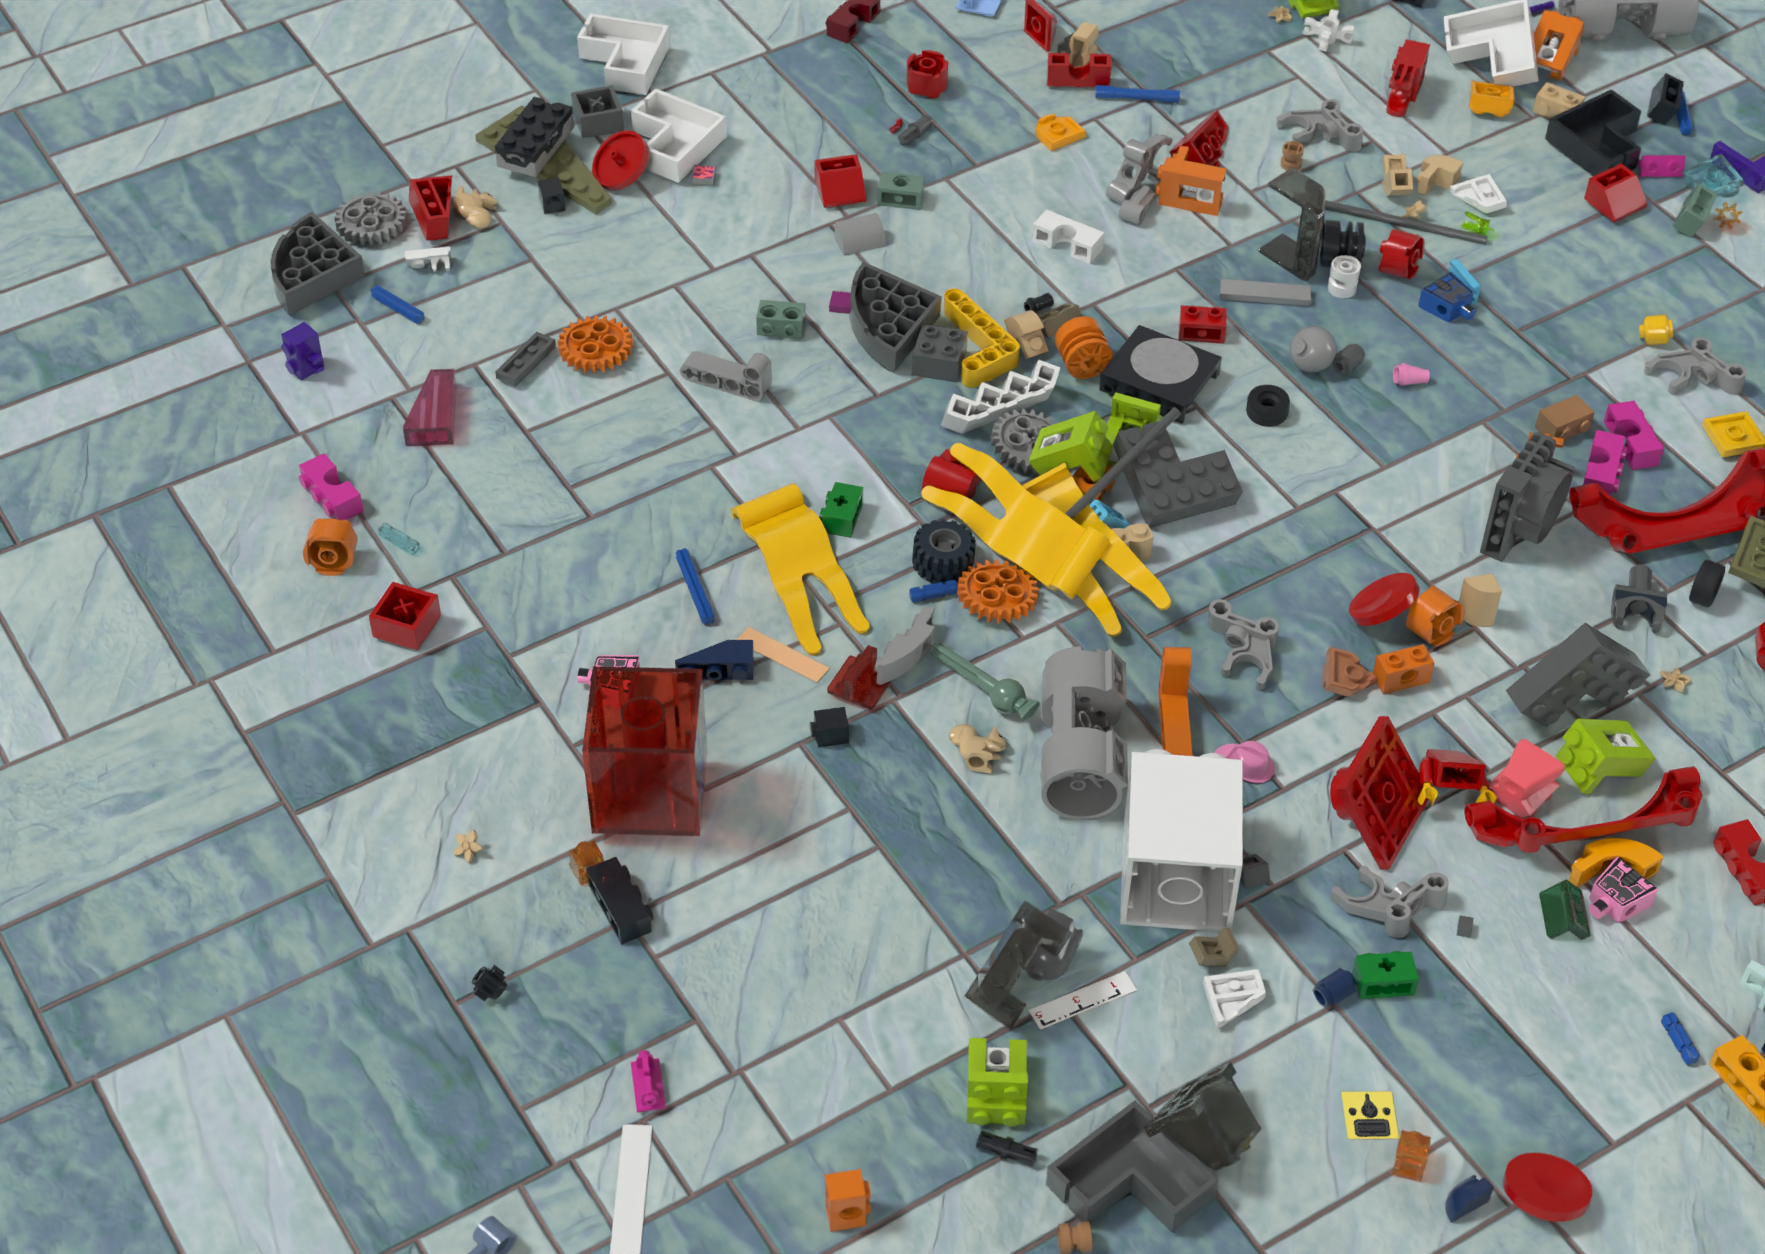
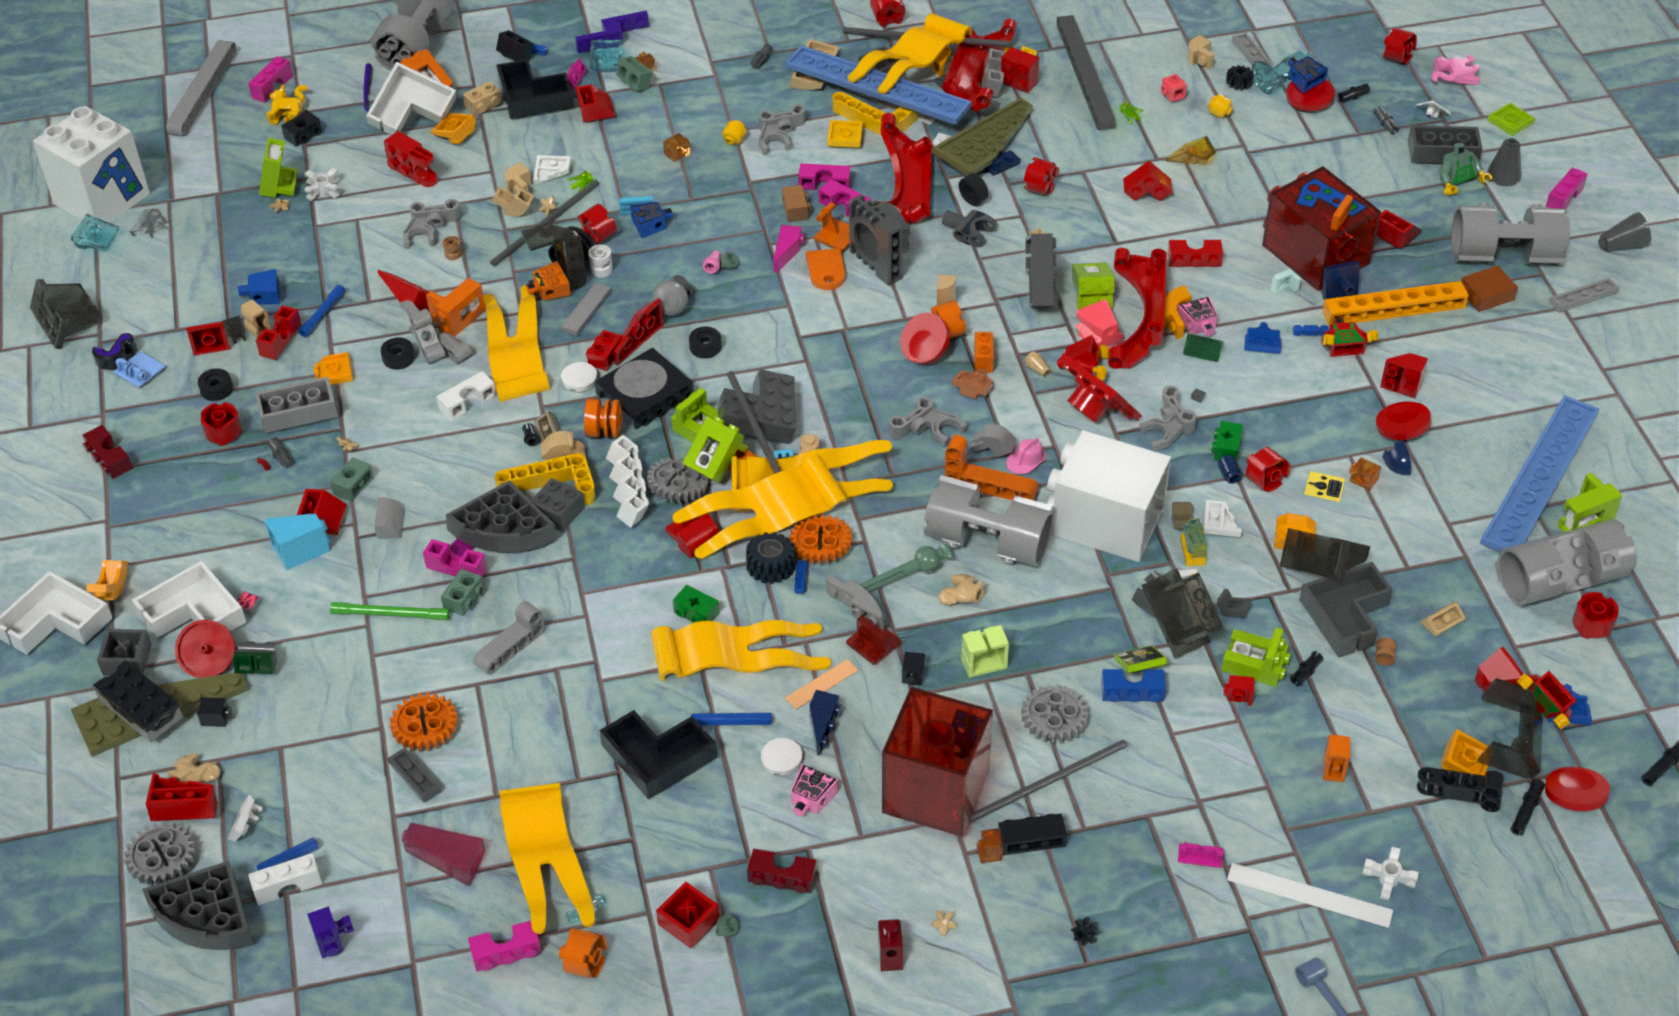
camera: 70 degrees left, 0 degrees up
none -> light orange arch [87,560,128,600]
none -> black tyre [198,368,233,401]
none -> dark green hips [233,641,277,674]
none -> blue torso [238,269,280,304]
none -> white arch [248,853,322,906]
none -> light grey brick [255,377,338,433]
none -> medium azure slope [265,514,330,570]
none -> bright green piece [330,602,450,620]
none -> tan plant [336,436,359,451]
none -> black tyre [380,337,415,370]
none -> dark pink arch [423,539,487,577]
none -> yellow flag [484,285,550,402]
none -> yellow flag [500,783,595,934]
none -> orange torso [526,261,571,300]
none -> white tile [561,362,598,392]
none -> black piece [599,710,717,799]
none -> red wedge [614,298,664,366]
none -> clear orange brick [663,133,690,162]
none -> sand green tile [715,914,738,937]
none -> sand green tile [720,251,738,270]
none -> dark red arch [747,848,817,893]
none -> white tile [761,738,802,776]
none -> dark pink slope [773,225,805,273]
none -> orange tile [806,248,845,290]
none -> dark red torso [878,919,903,971]
none -> yellowish green piece [961,625,1009,678]
none -> dark grey piece [962,740,1127,825]
none -> light grey brick [970,423,1016,457]
none -> light grey gear [1021,684,1089,744]
none -> tan cone [1025,351,1051,377]
none -> blue arch [1101,669,1166,702]
none -> tile [1114,645,1167,673]
none -> clear light blue hips [1180,519,1207,566]
none -> dark grey bracket [1217,589,1252,617]
none -> red brick [1223,675,1254,706]
none -> blue slope [1244,322,1281,353]
none -> red brick [1246,446,1290,492]
none -> light orange slope [1274,513,1316,553]
none -> torso [1321,318,1379,357]
none -> red slope [1380,353,1428,398]

